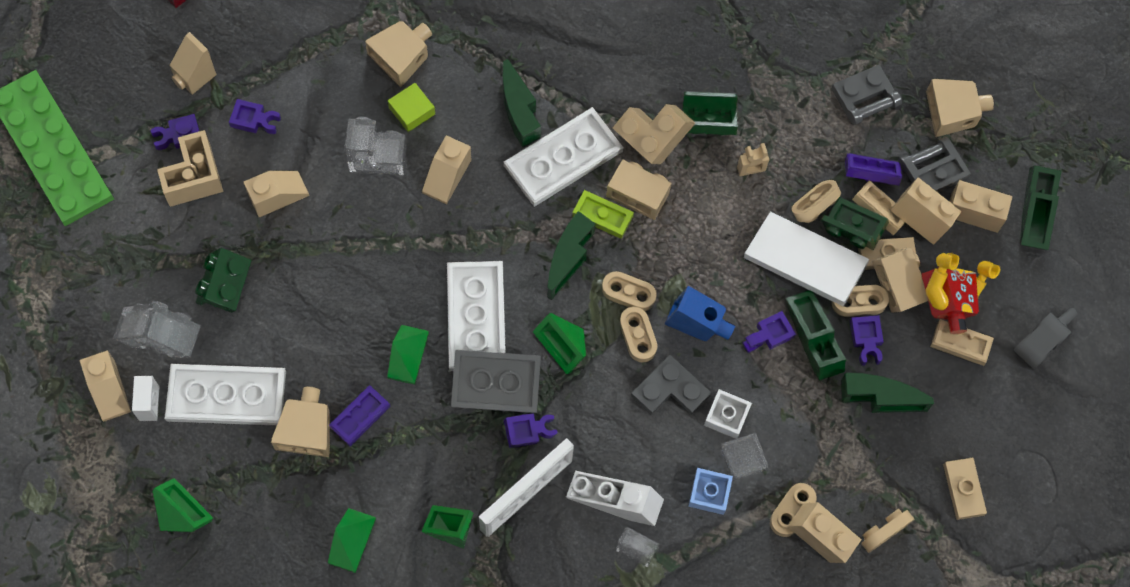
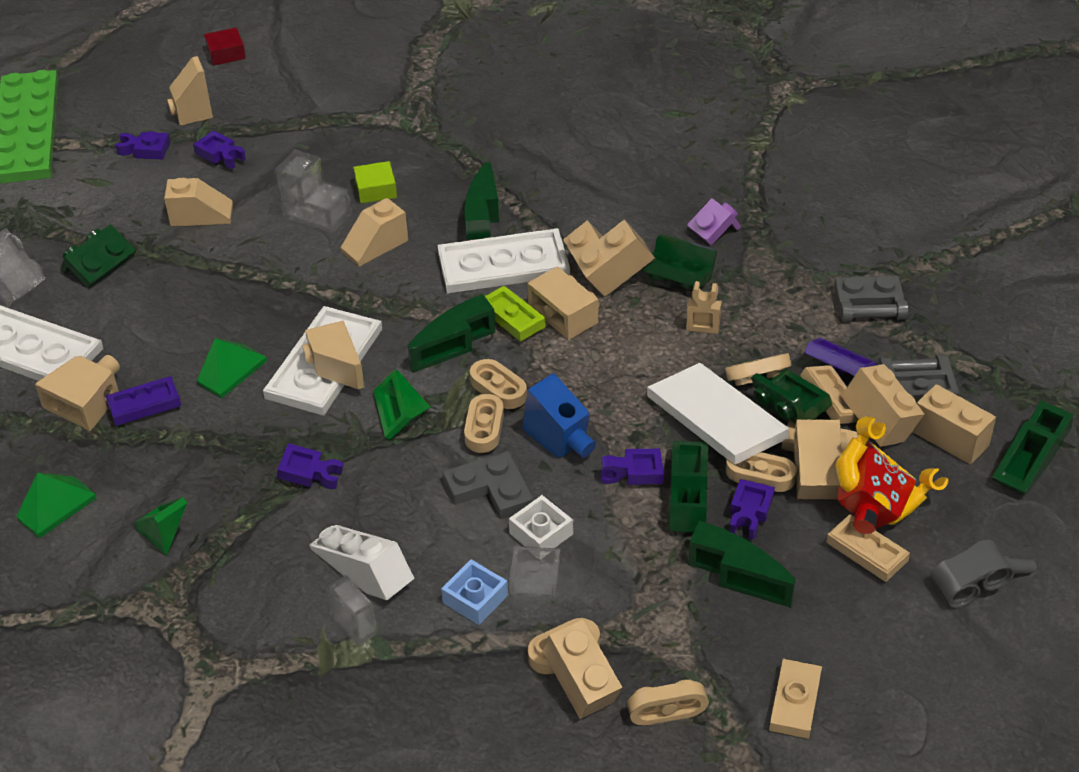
camera: 30 degrees right, 25 degrees down
tan brick [157,130,224,207] -> none
tan torso [365,21,432,87] -> none
dark grey plate [451,350,541,413] -> none
white tile [479,438,574,537] -> none
tan torso [926,79,994,137] -> none
none -> tan slope [302,320,365,389]
none -> medium lavender bracket [687,198,742,246]

